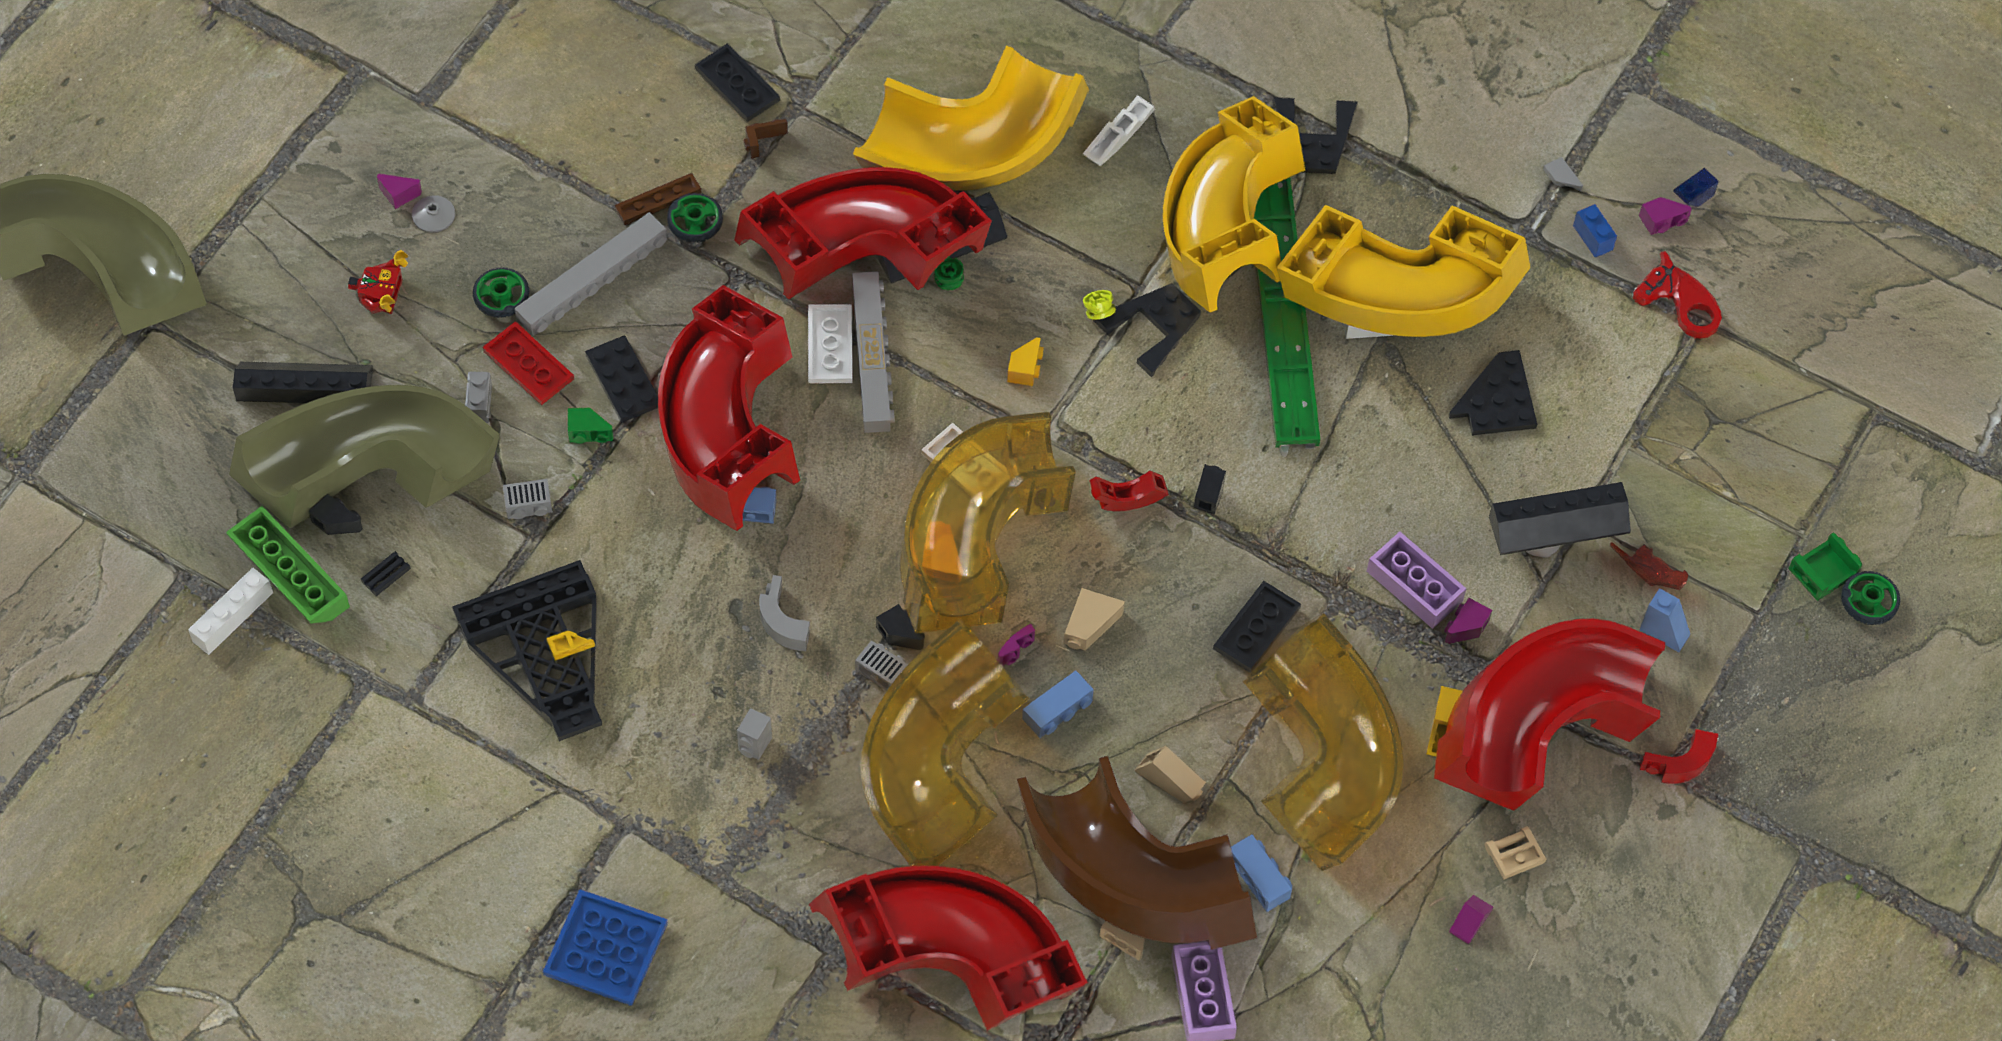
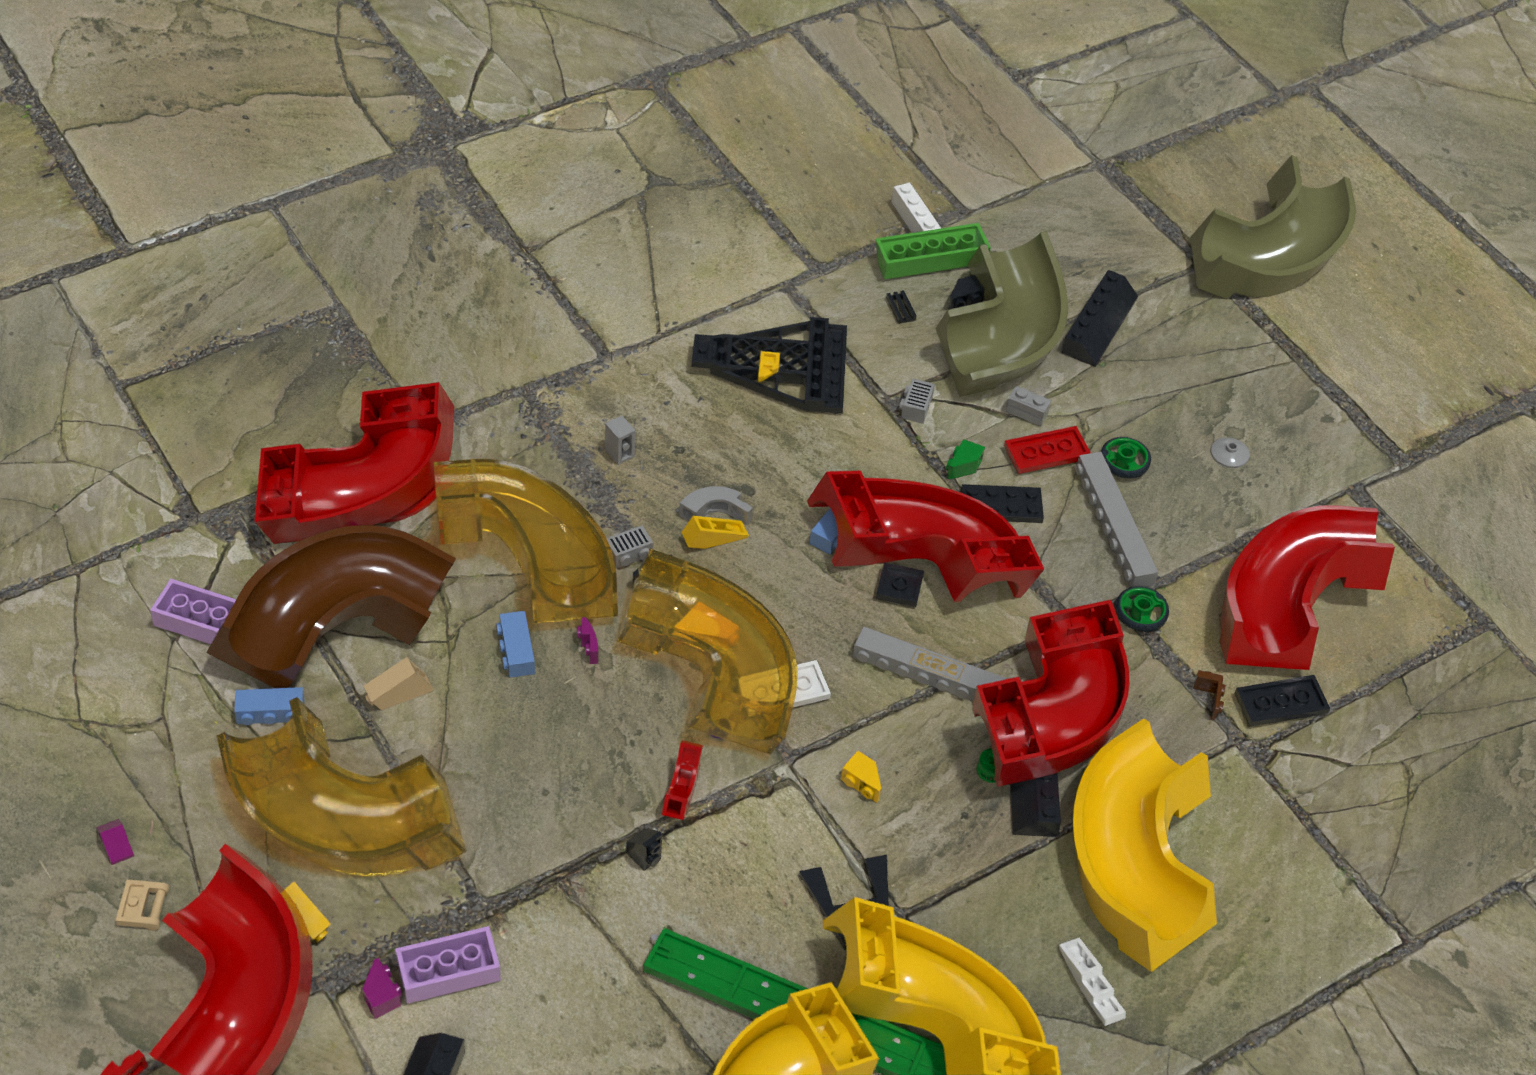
camera: 115 degrees right, 10 degrees down
red torso [348,250,409,314] -> none
magenta slope [377,173,422,209] -> none
blue plate [543,889,668,1006] -> none
reddish brown plate [615,173,701,226] -> none
white plate [808,304,852,383] -> none
tan slope [1064,588,1125,650] -> none
neon yellow wheel [1083,290,1116,320] -> none
black plate [1213,581,1301,673] -> none
none -> yellow slope [681,516,749,549]
none -> black plate [876,562,924,607]
none -> red piece [1219,505,1395,670]

